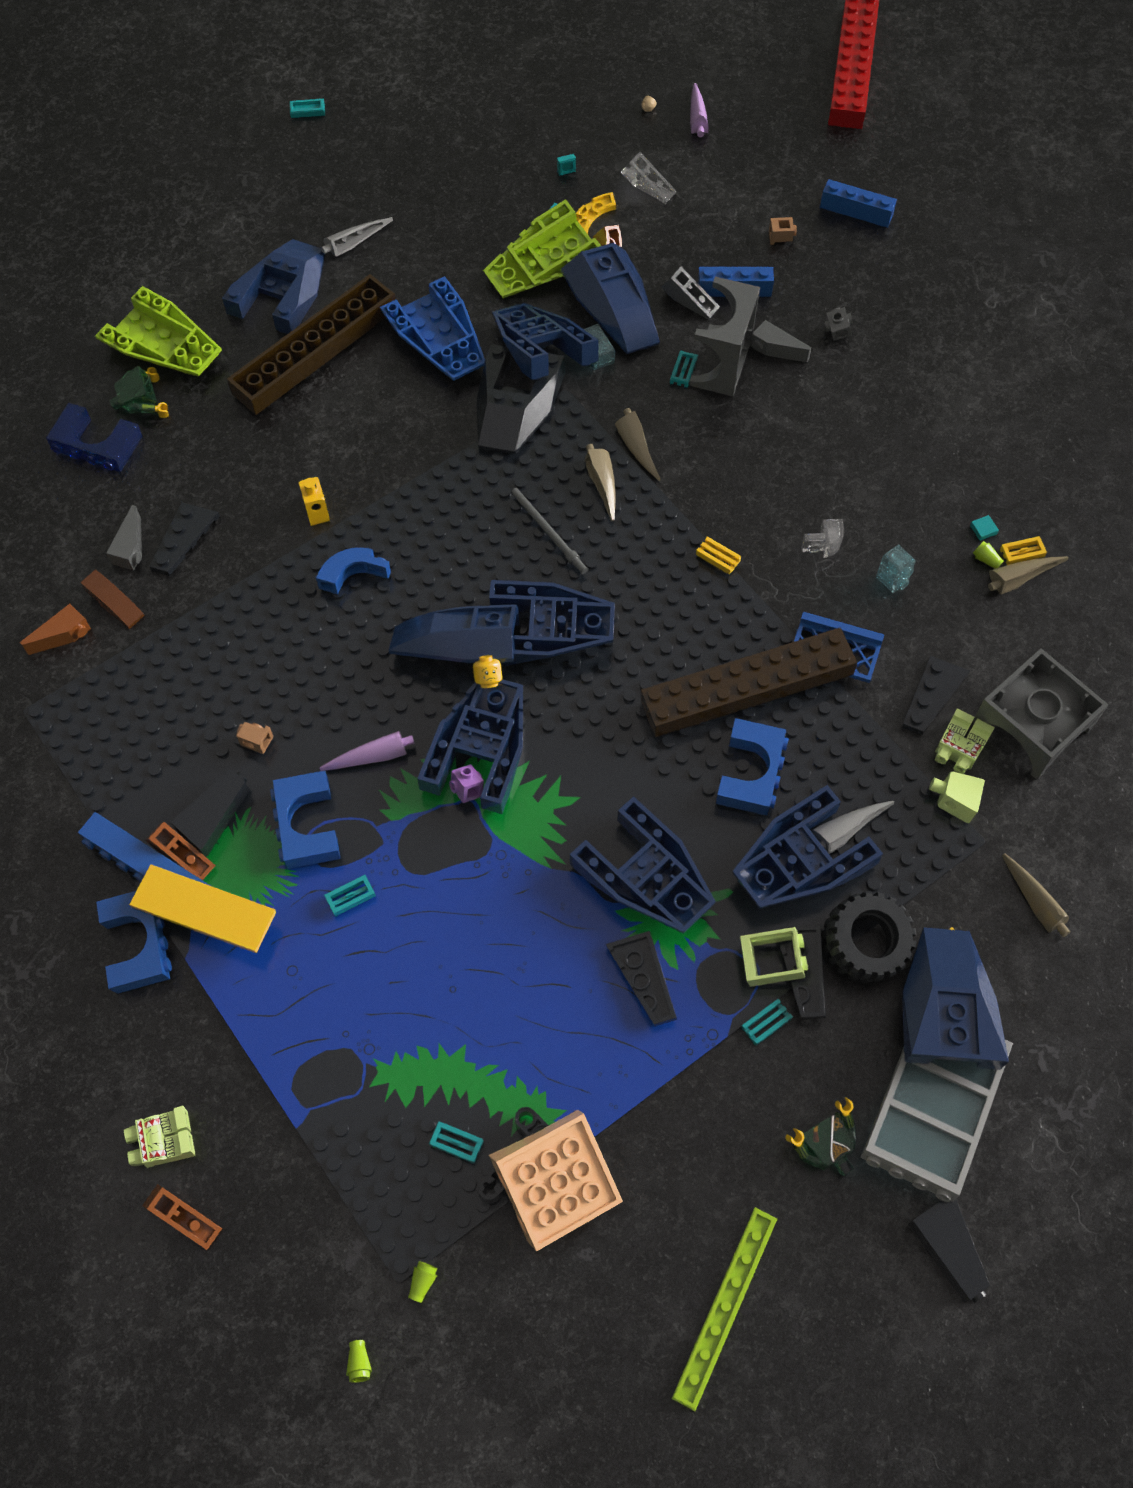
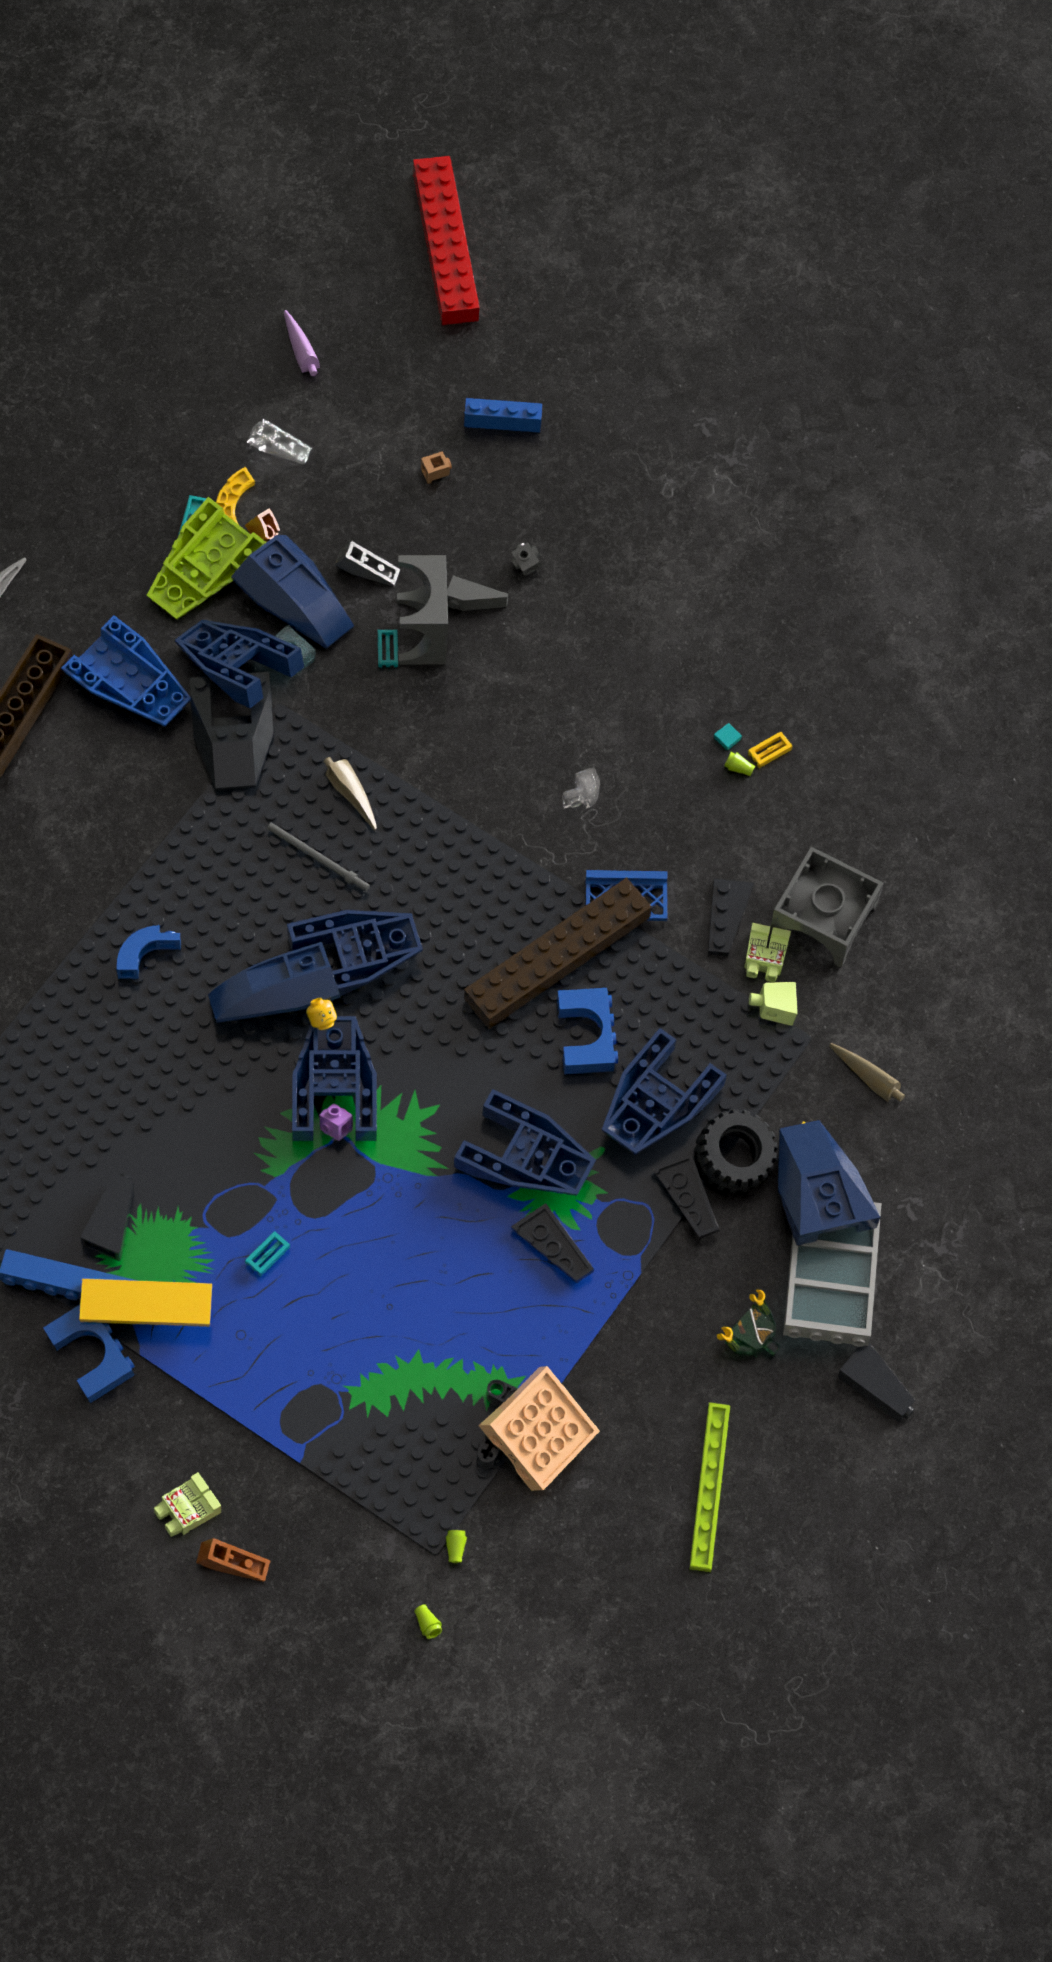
camera: 25 degrees left, 0 degrees up
dark orange slope [145,822,216,880] -> none
medium nougat brick [237,722,273,754] -> none
blue arch [270,771,341,869] -> none
yellow torso [299,477,330,526] -> none
lavender piece [319,731,414,771] -> none
teal tile [429,1121,484,1164] -> none
teal tile [557,154,576,175] -> none
dark tan piece [615,408,661,481] -> none
tan hinge [641,96,657,112] -> none
yellow tile [696,536,741,575] -> none
blue brick [697,267,774,297] -> none
yellowish green window [740,927,808,987] -> none
teal tile [741,999,793,1045] -> none
light grey piece [812,801,894,854] -> none
clear light blue brick [876,544,916,593] -> none
dark tan piece [988,556,1069,594] -> none

